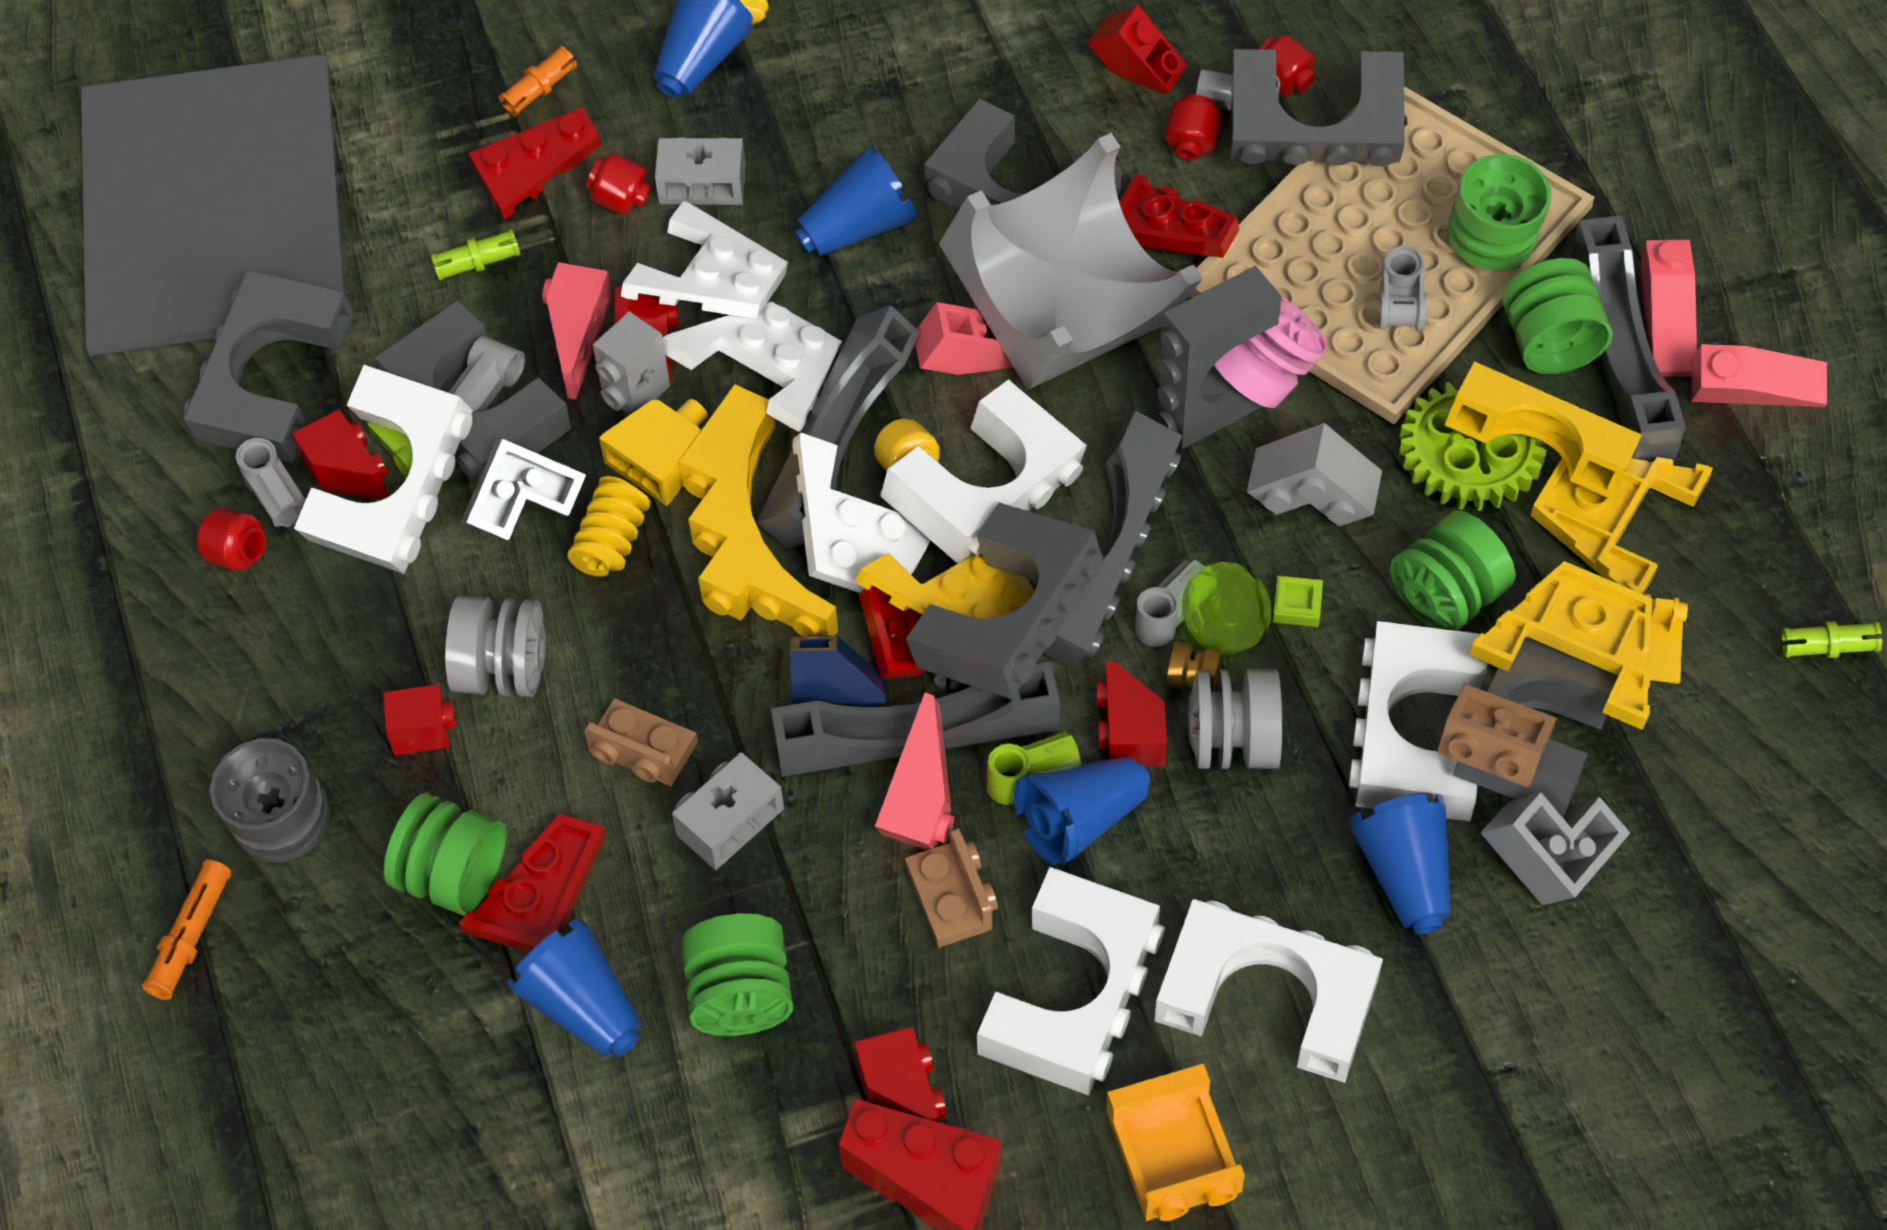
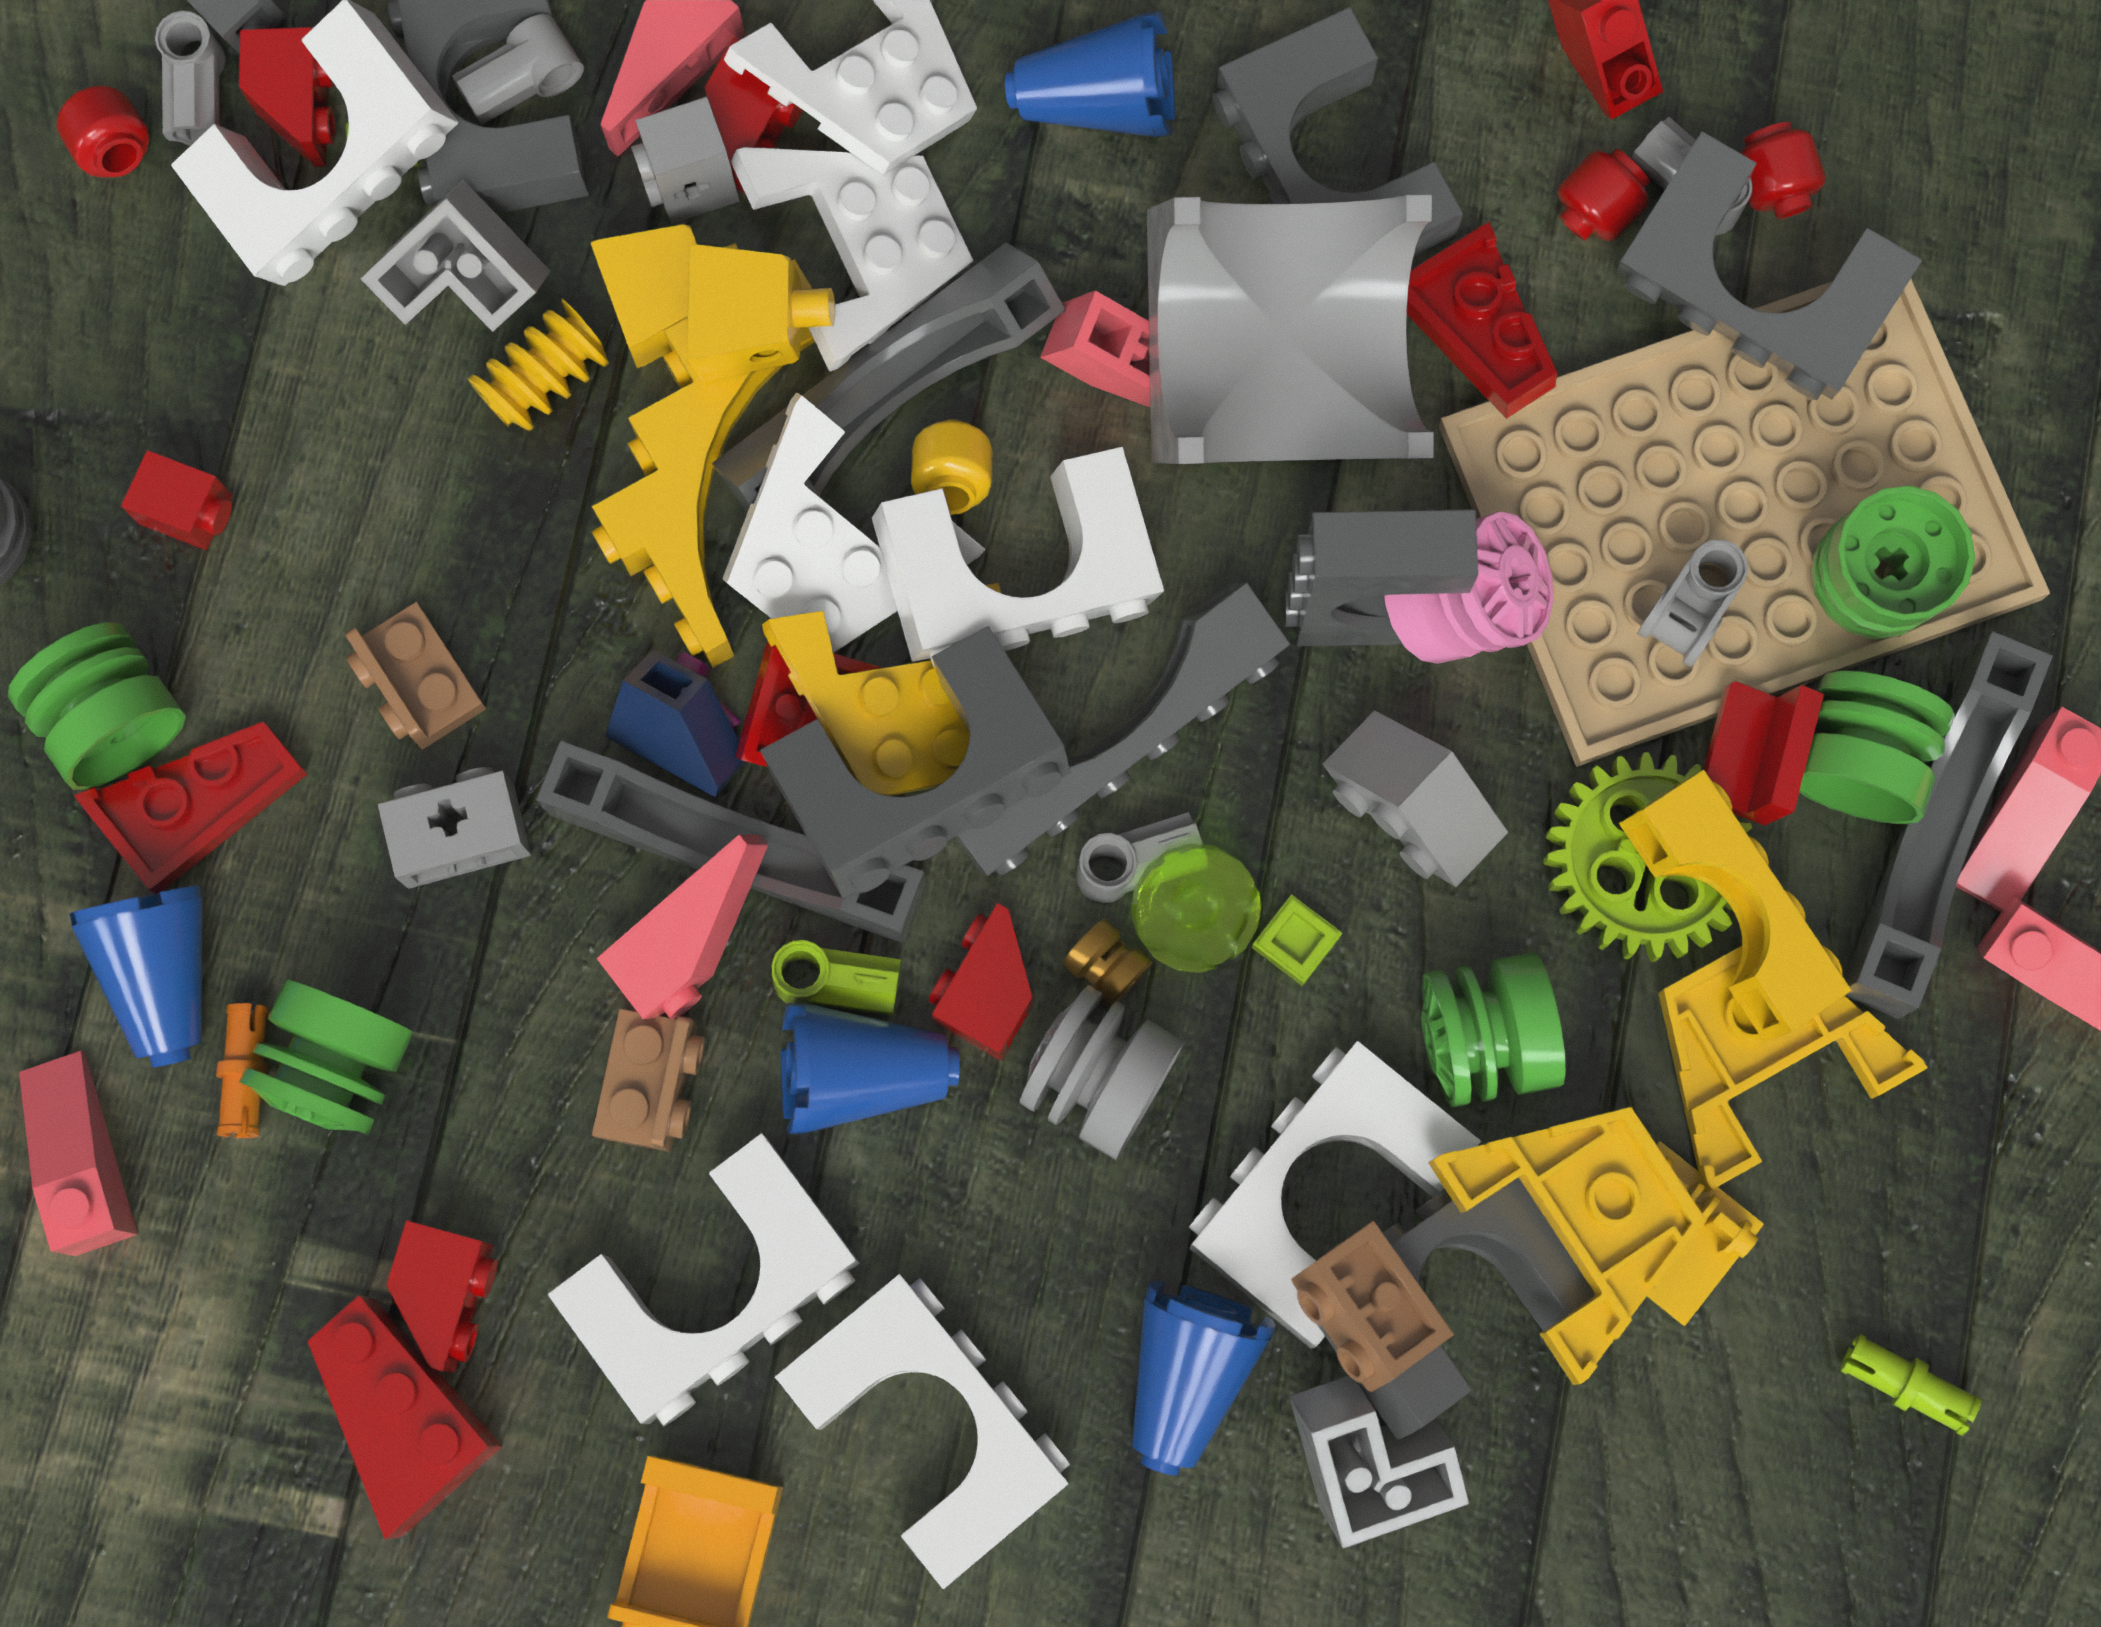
camera: 30 degrees right, 20 degrees up
light grey wheel [445,596,546,698] -> none
none -> coral slope [19,1051,138,1256]
none -> orange pin [216,1003,270,1138]
none -> yellow torso [687,245,835,381]
none -> red panel [1703,681,1824,826]

